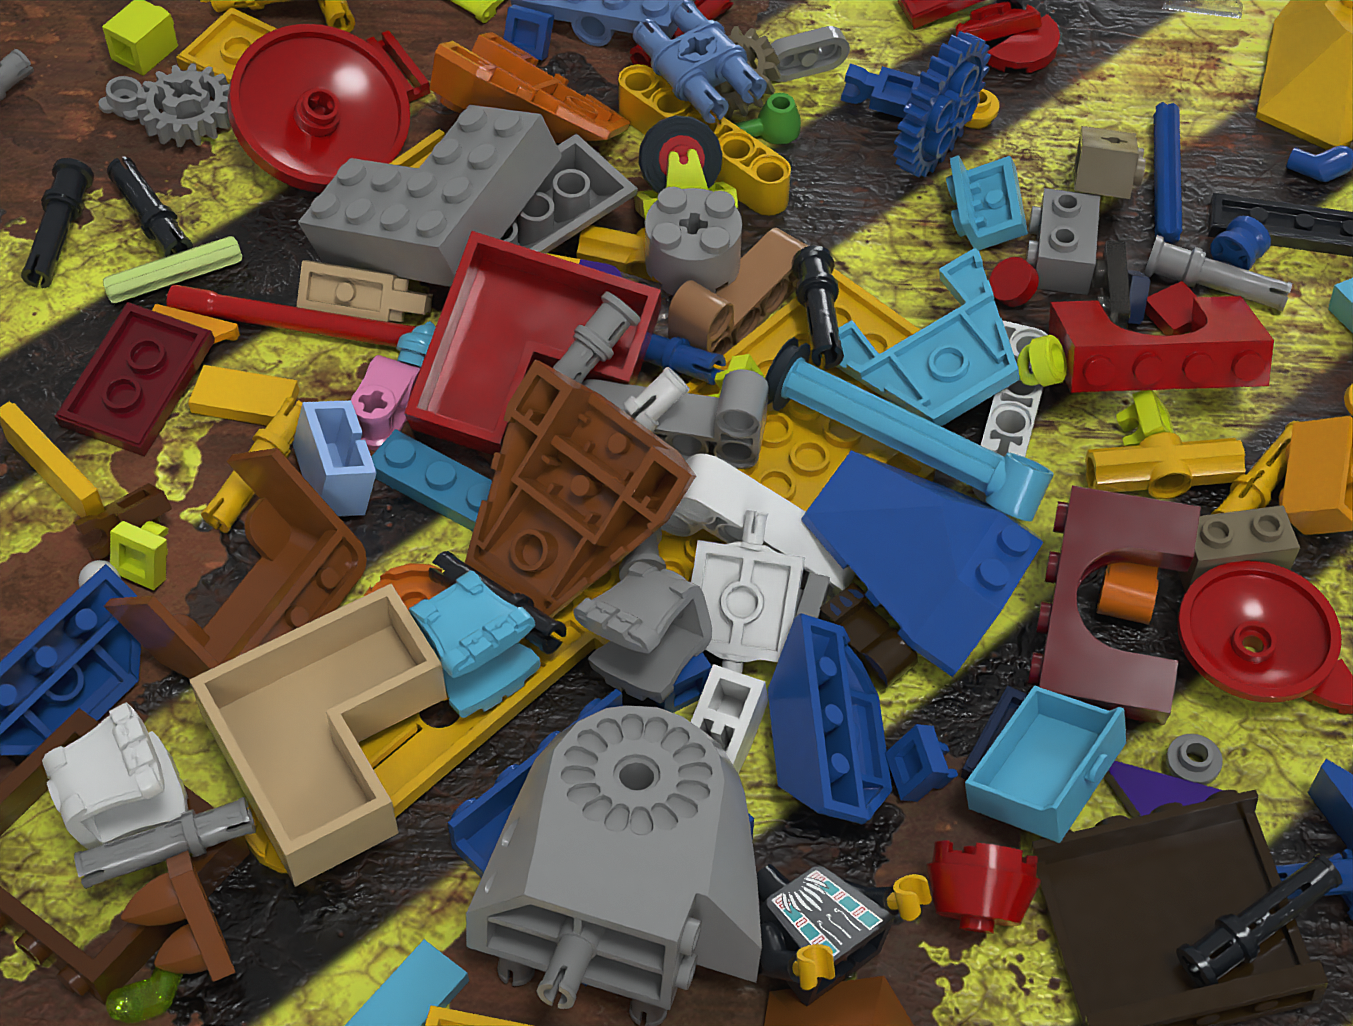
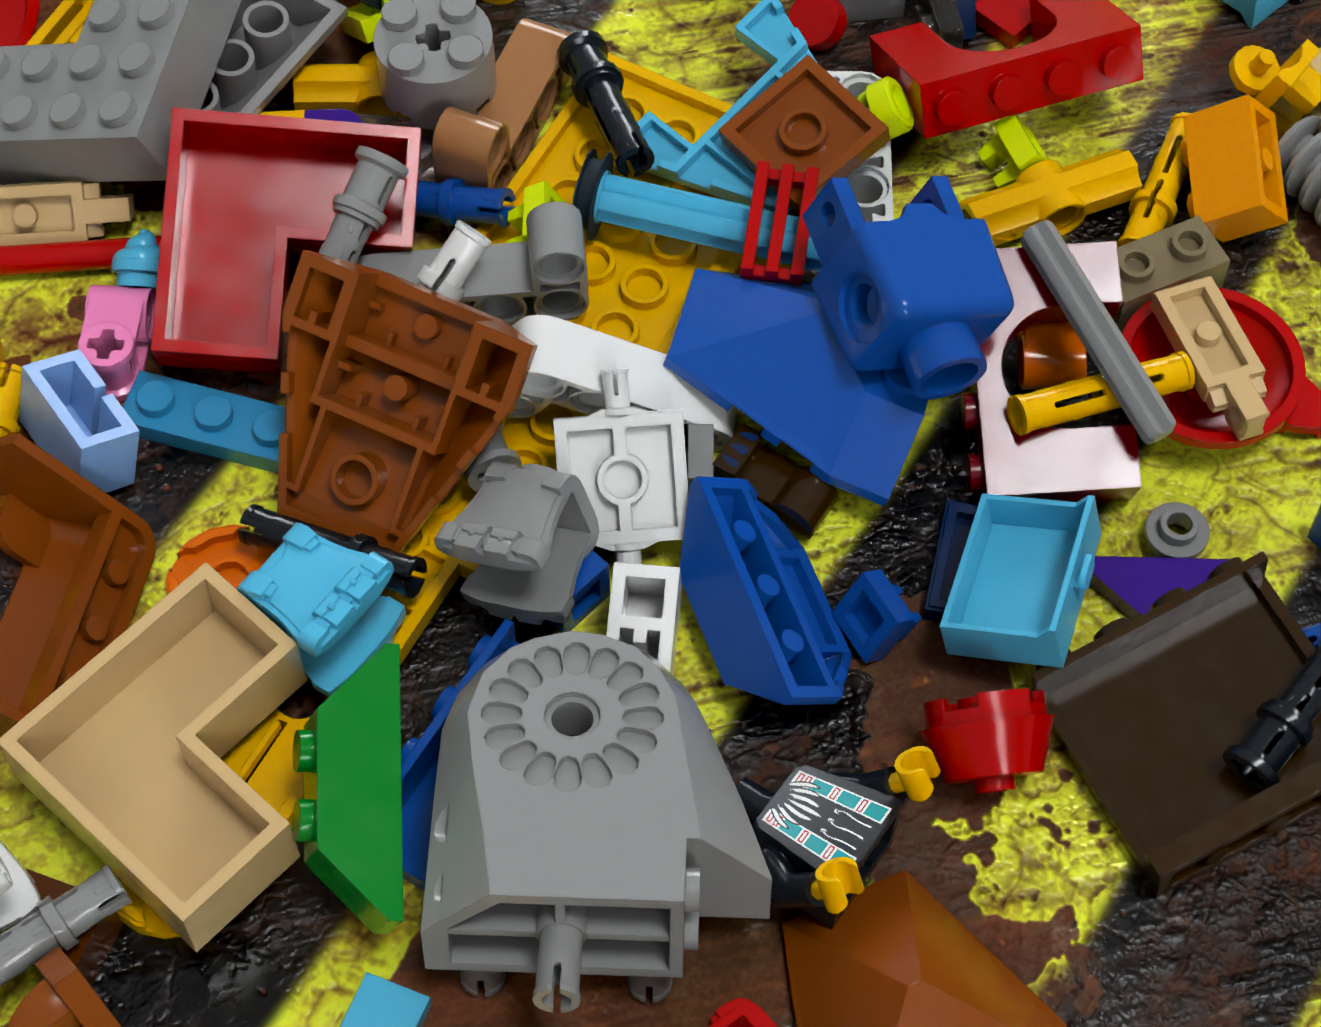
camera: 15 degrees left, 5 degrees up
none -> green wedge [292,643,403,934]
none -> dark orange tile [718,55,891,215]
none -> red tile [740,160,819,286]
none -> blue piece [802,176,1014,400]
none -> yellow pin [1007,351,1195,436]
none -> light grey axle [1021,220,1176,444]
none -> tan hinge [1150,276,1270,441]

